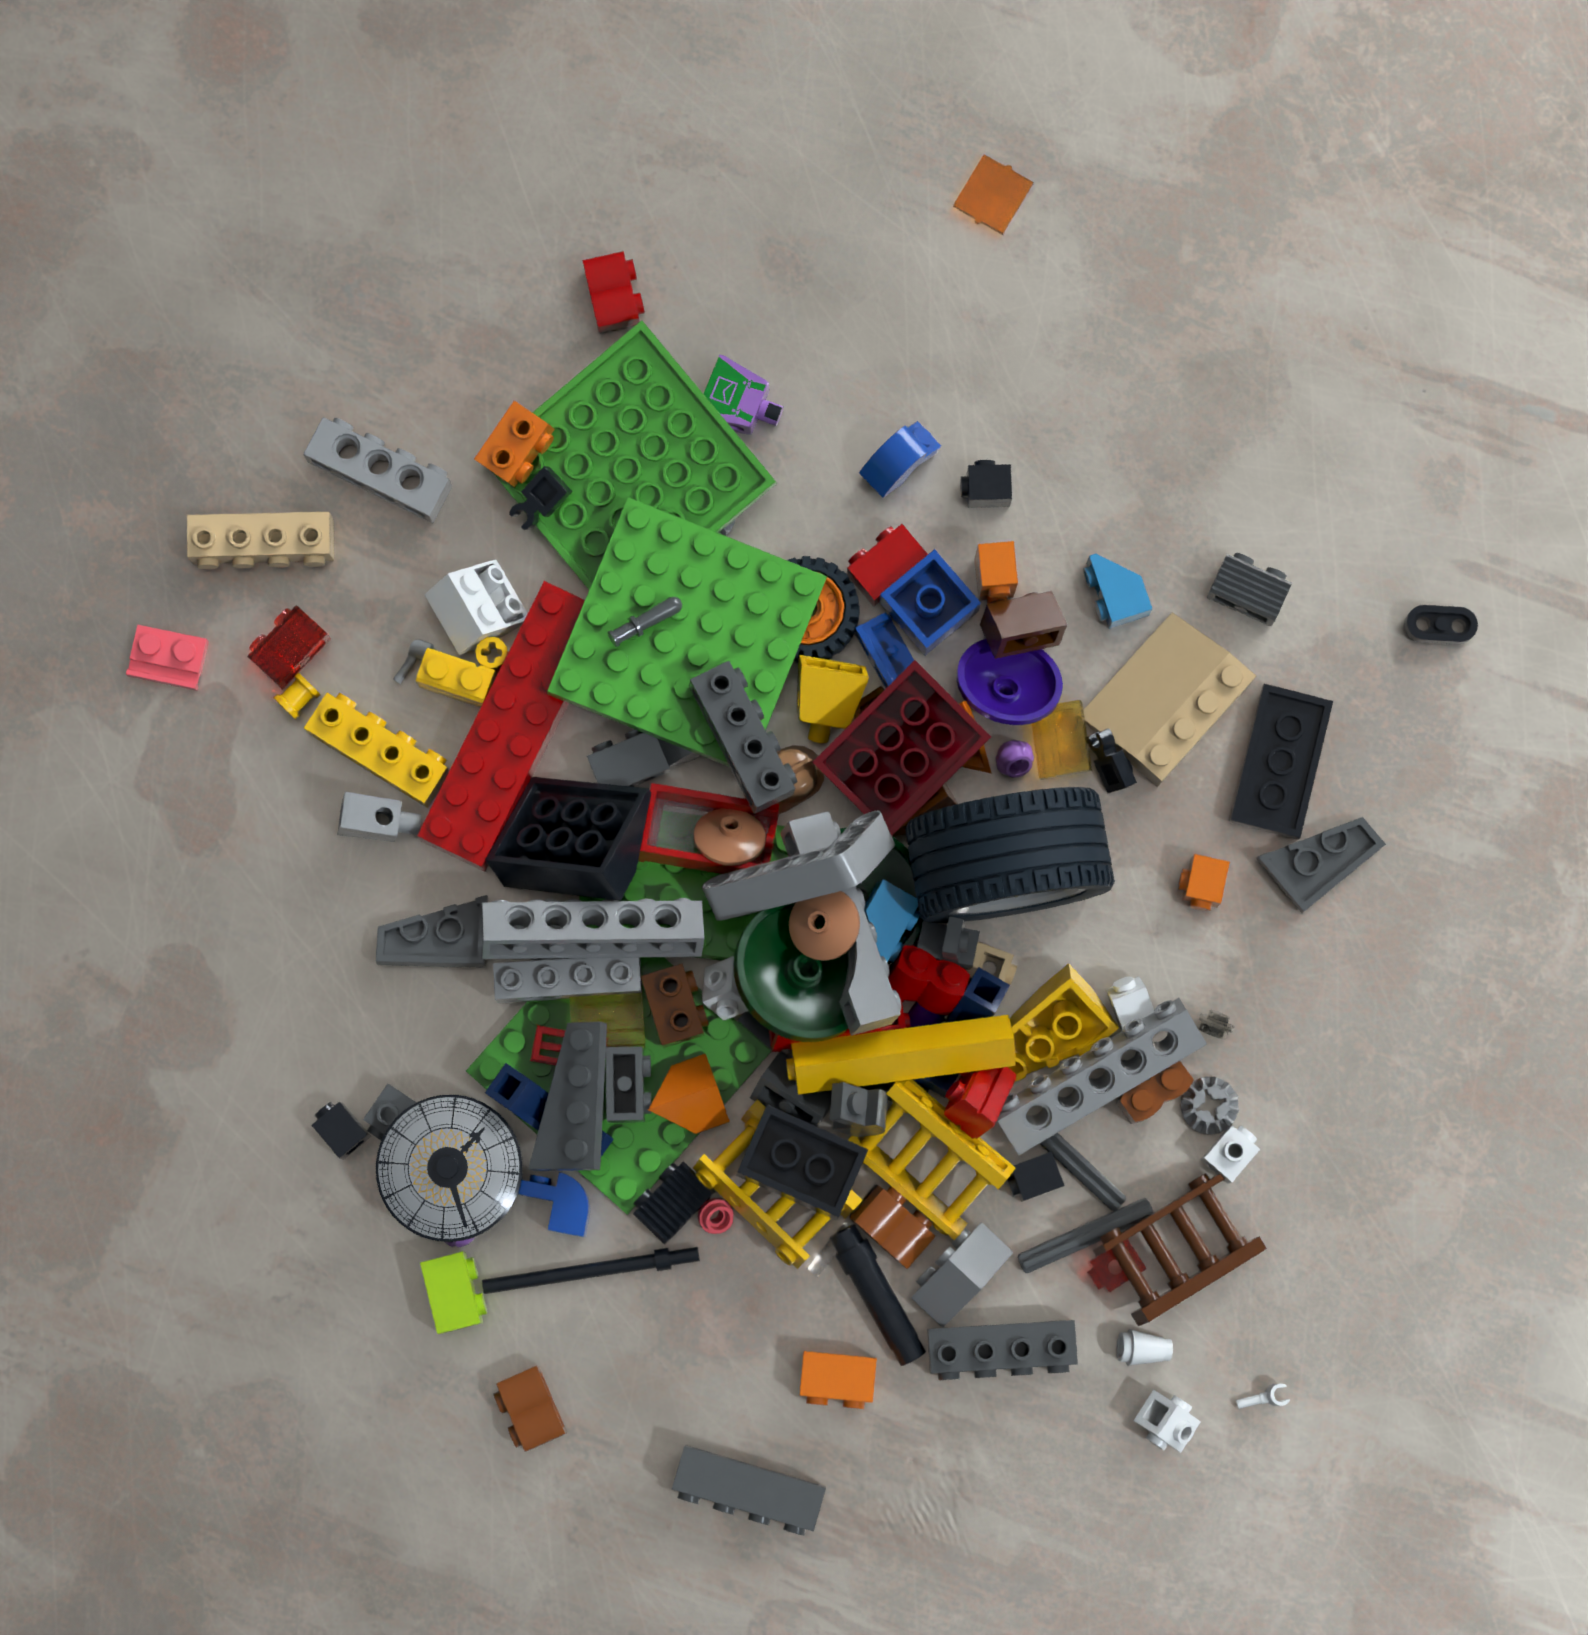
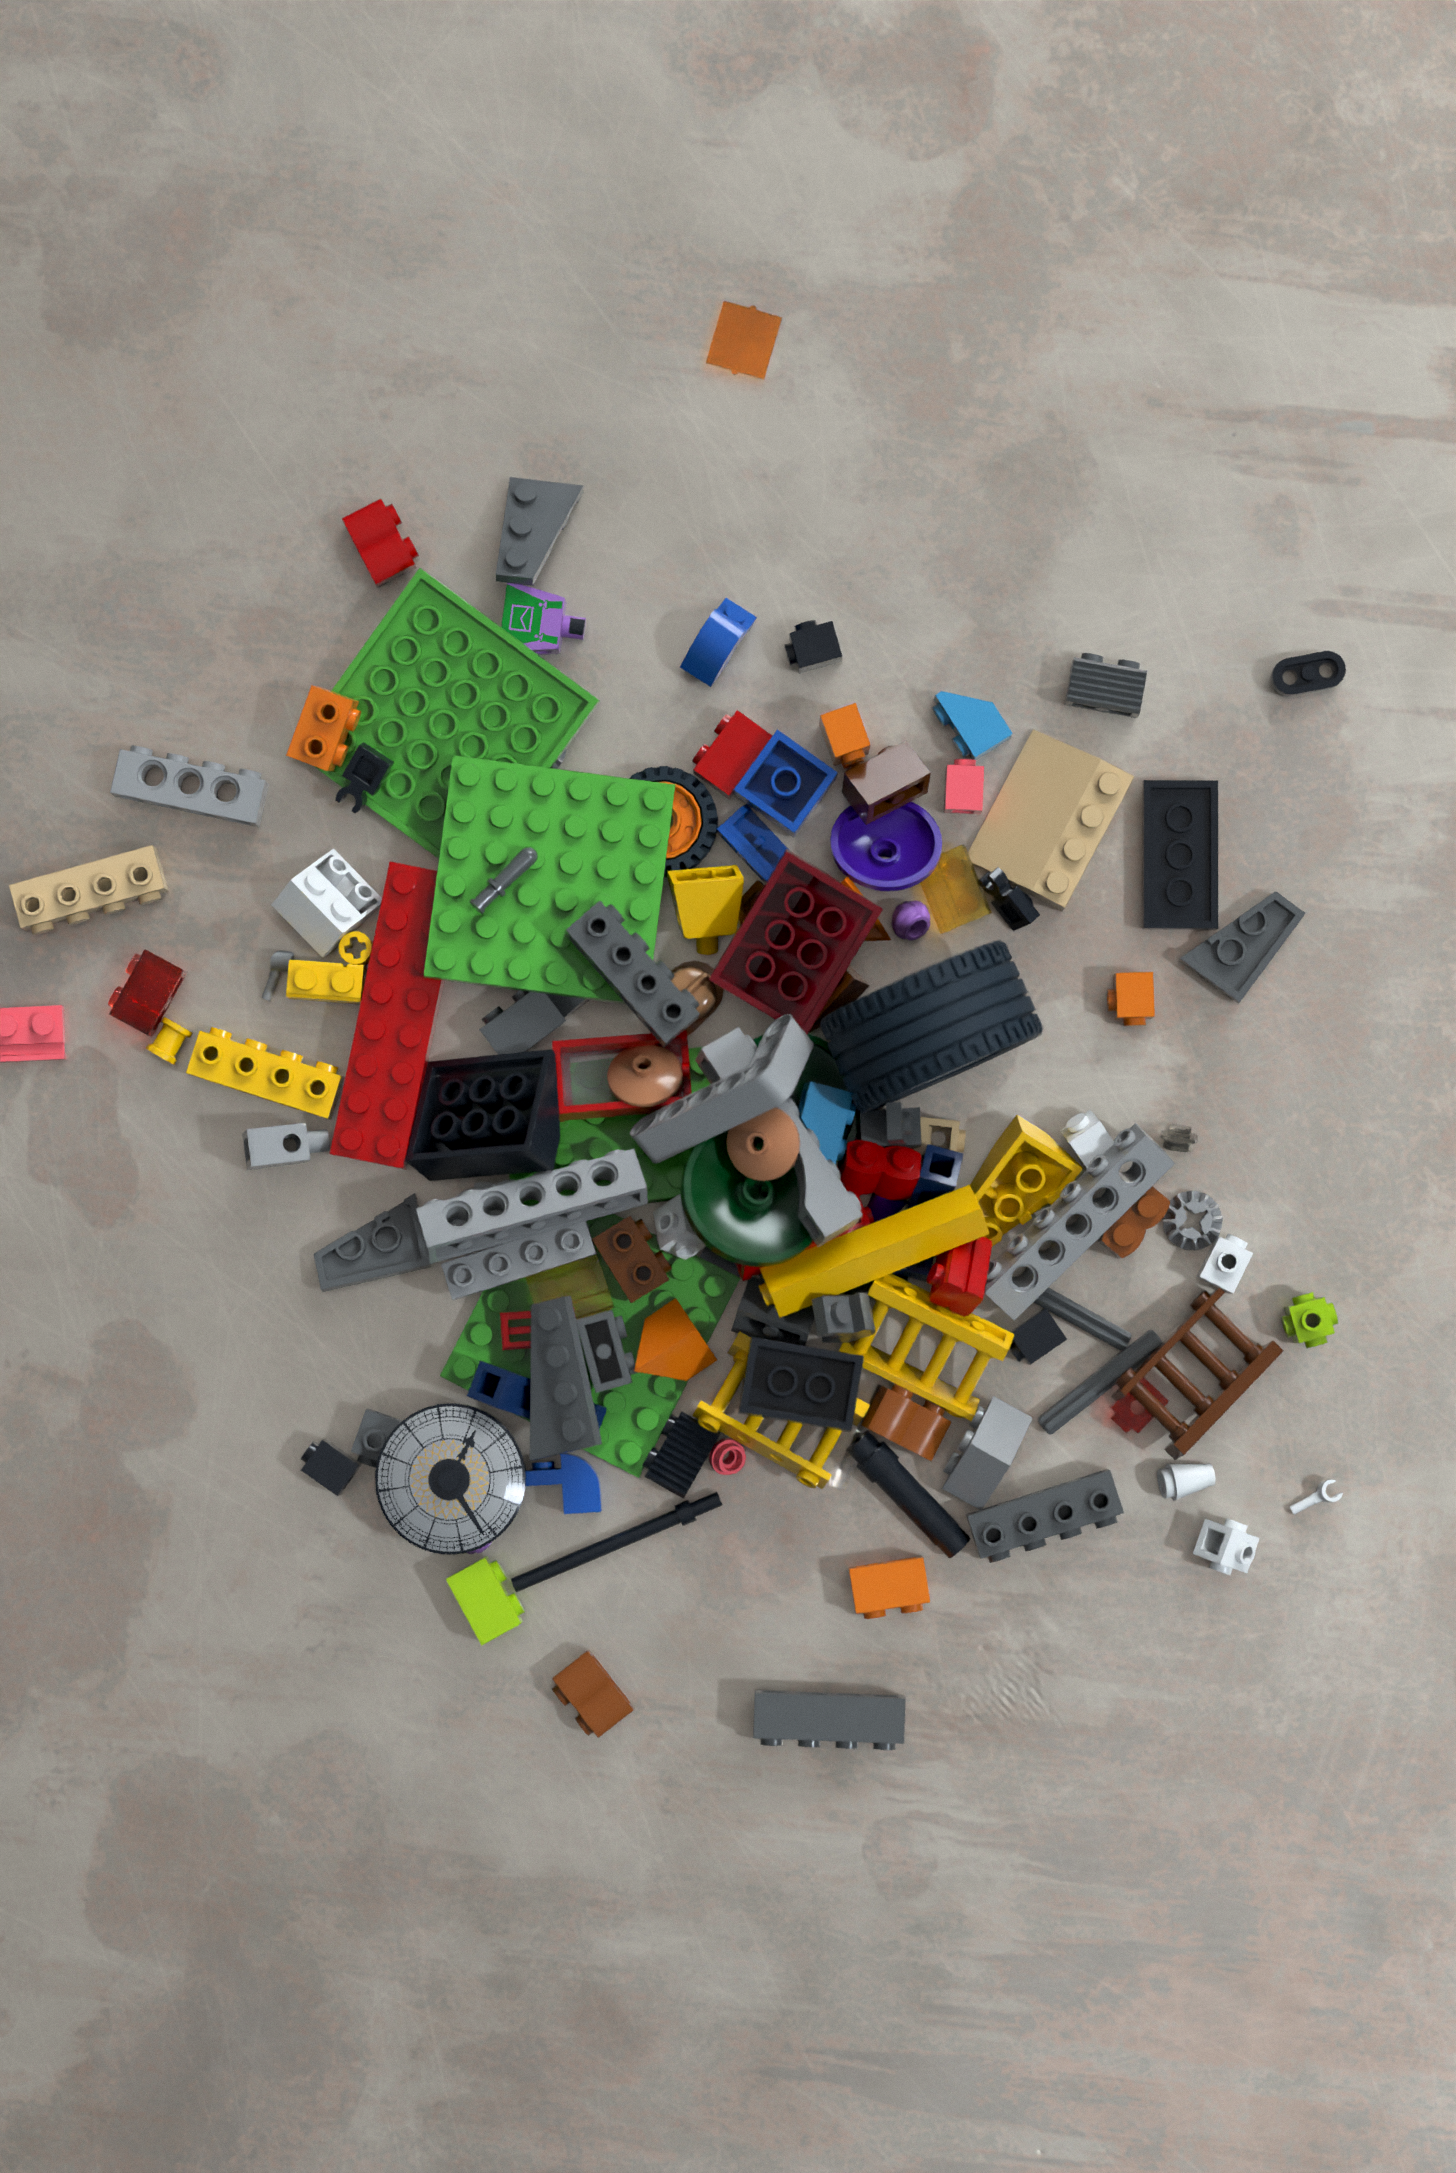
camera: 10 degrees left, 5 degrees up
none -> dark grey wing [496,477,583,586]
none -> coral brick [944,759,984,815]
none -> lime brick [1281,1292,1338,1349]

